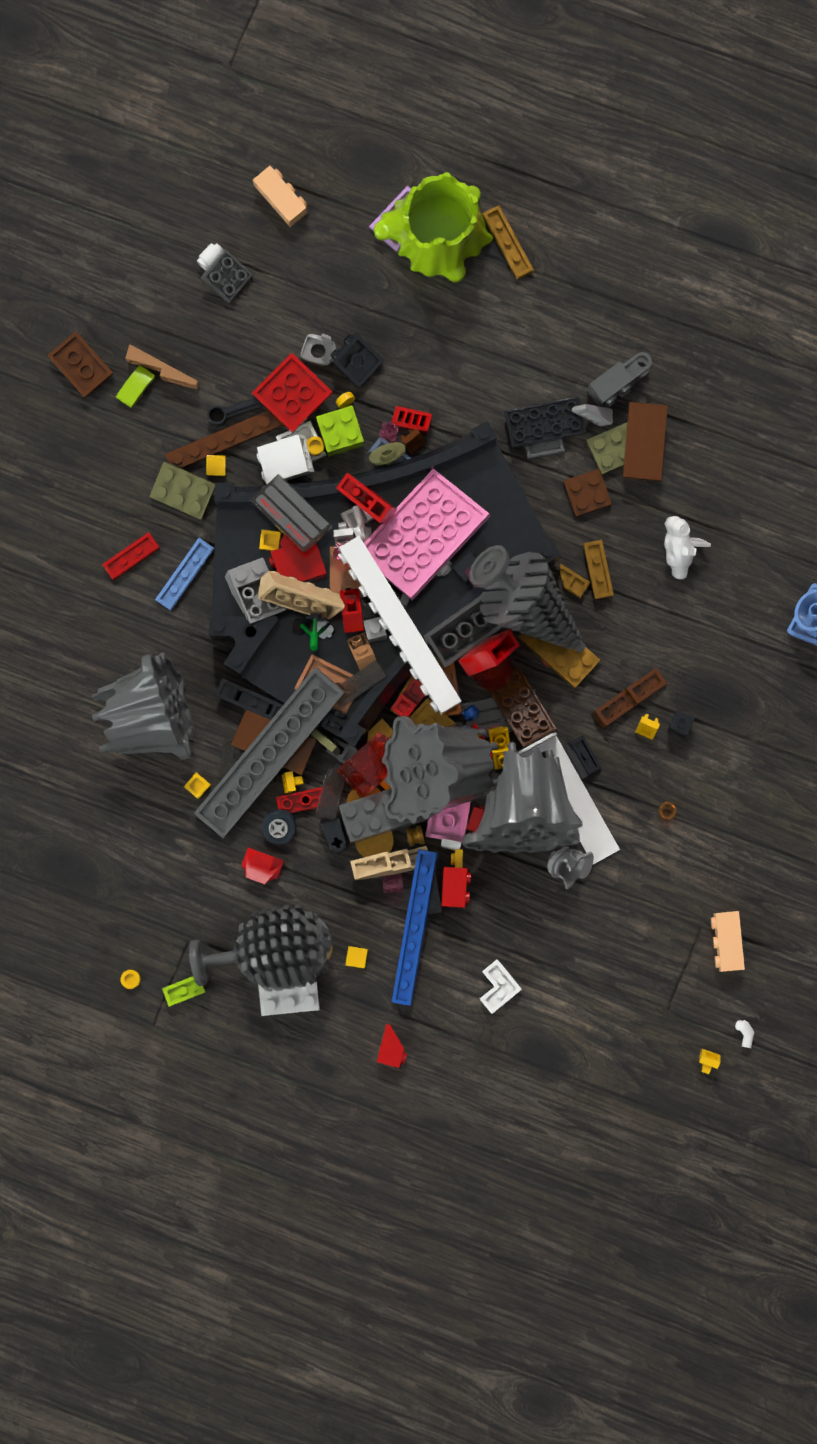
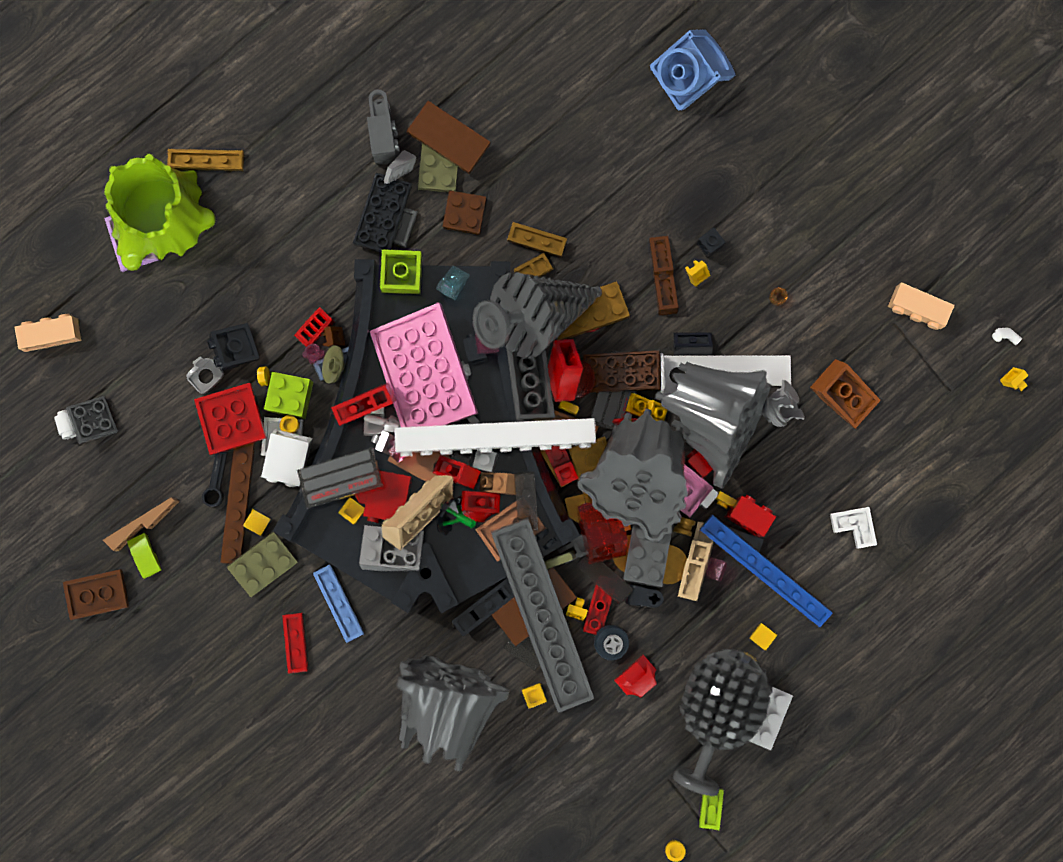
camera: 65 degrees left, 0 degrees up
red slope [377,1024,407,1068] -> none
blue plate [462,704,480,721] -> none
white piece [664,516,711,579] -> none
none -> lime brick [380,250,422,294]
none -> clear light blue slope [436,266,470,300]
none -> red slope [462,491,500,522]
none -> yellow tile [559,401,579,416]
none -> dark orange slope [810,359,881,429]

